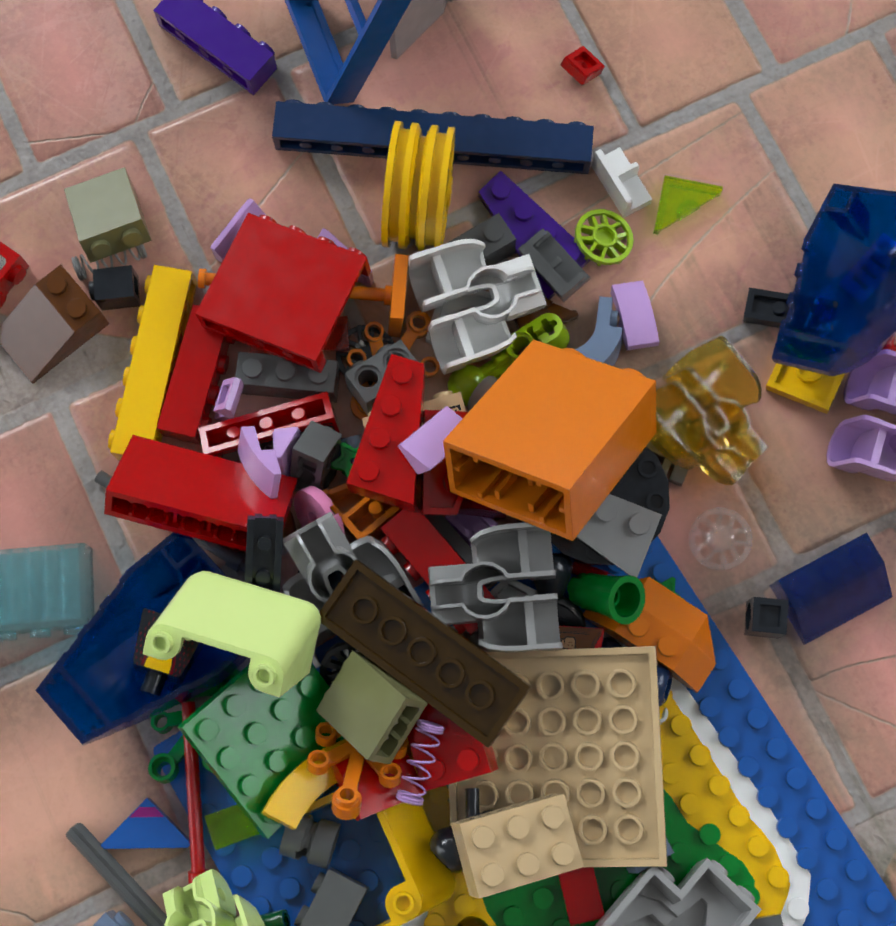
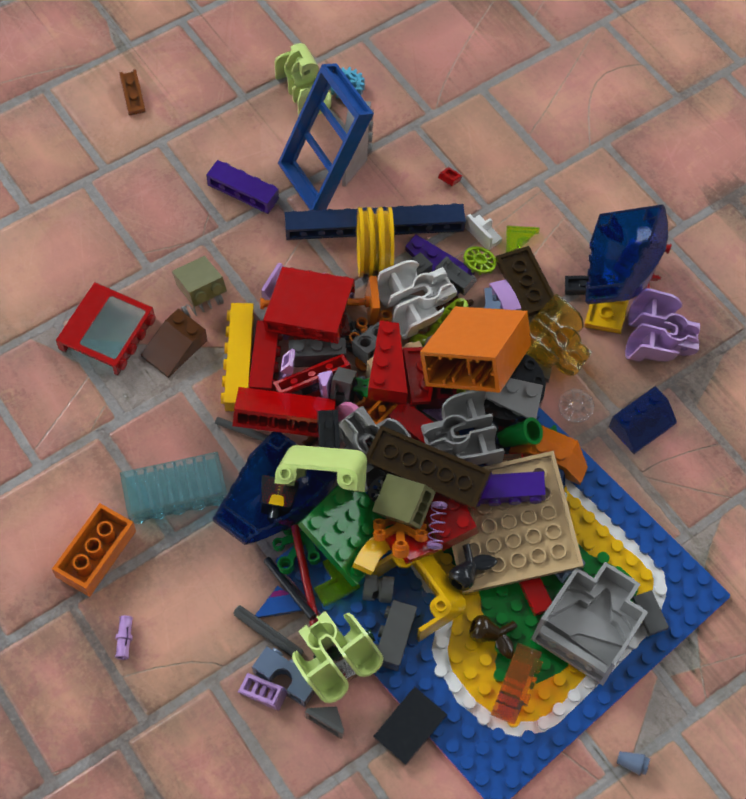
camera: 15 degrees left, 15 degrees down
black brick [89,265,141,311] -> none
lavender slope [238,426,281,499] -> none
lavender slope [398,406,463,475] -> none
tan brick [451,794,584,899] -> none
black brick [744,597,789,639] -> none
none -> black bar [264,557,317,620]
none -> dark purple brick [477,471,546,507]
none -> dark brown plate [495,246,559,317]

